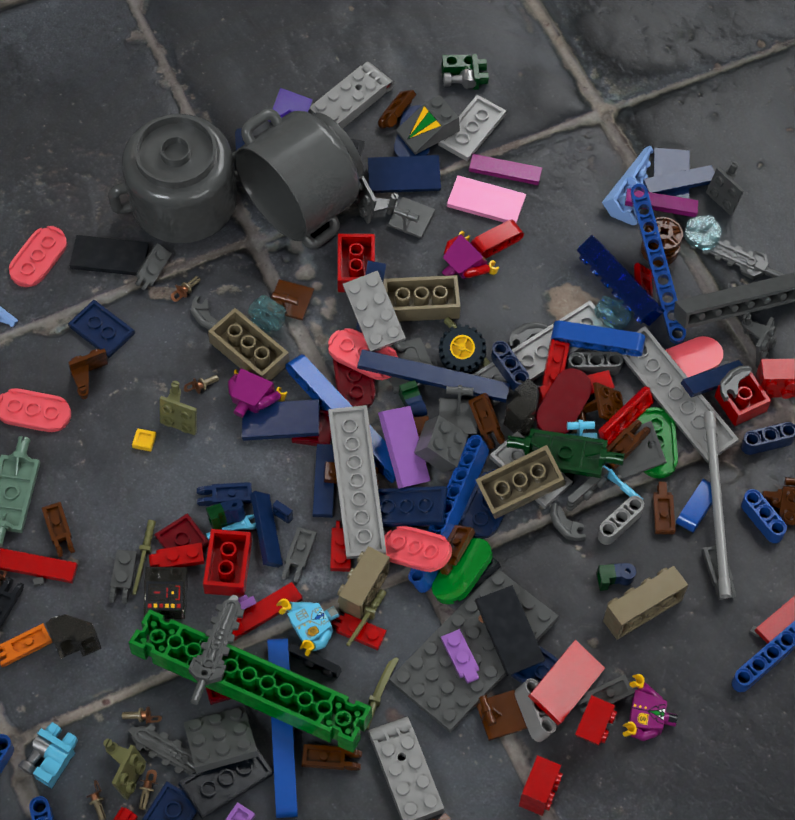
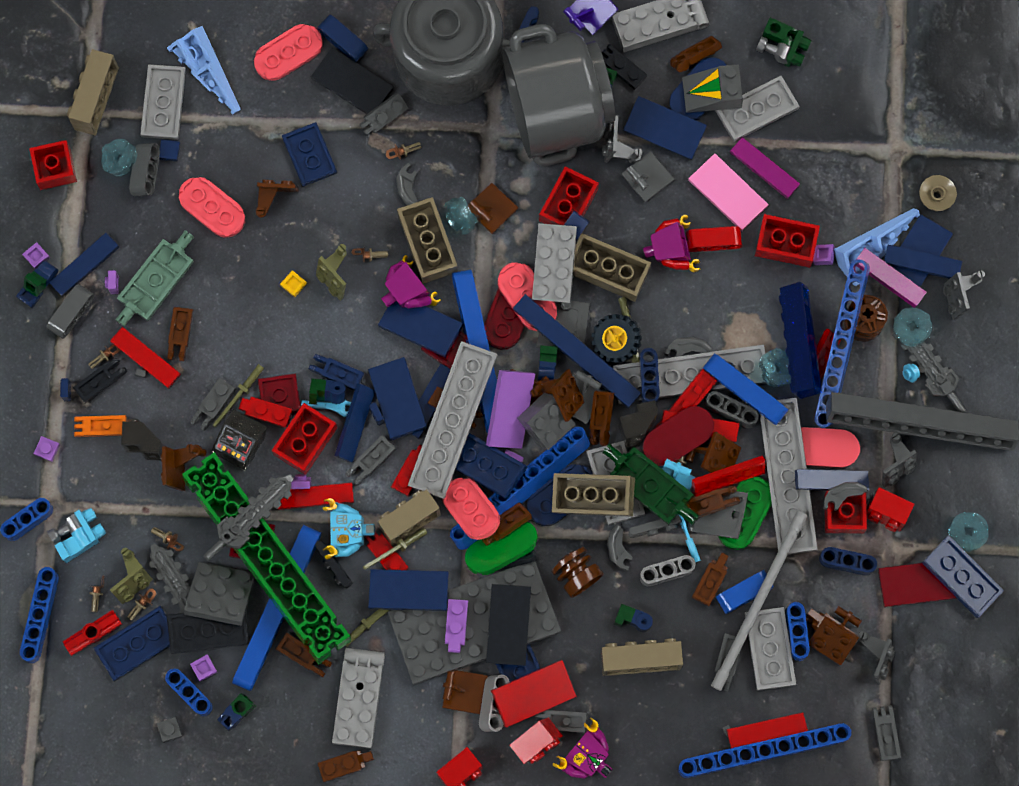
camera: 30 degrees right, 15 degrees up
none -> reddish brown plate [161,444,207,491]
none -> dark blue beam [317,15,368,62]
none -> dark blue tile [368,357,428,440]
none -> dark blue tile [368,569,449,611]
none -> reddish brown plate [531,369,584,422]
none -> reddish brown wheel [551,547,604,598]
none -> light grey plate [745,607,796,691]
none -> red brick [755,214,820,268]
none -> medium lavender plate [813,244,835,265]
none -> medium azure plate [903,364,920,383]
none -> dark tan dish [919,175,957,211]

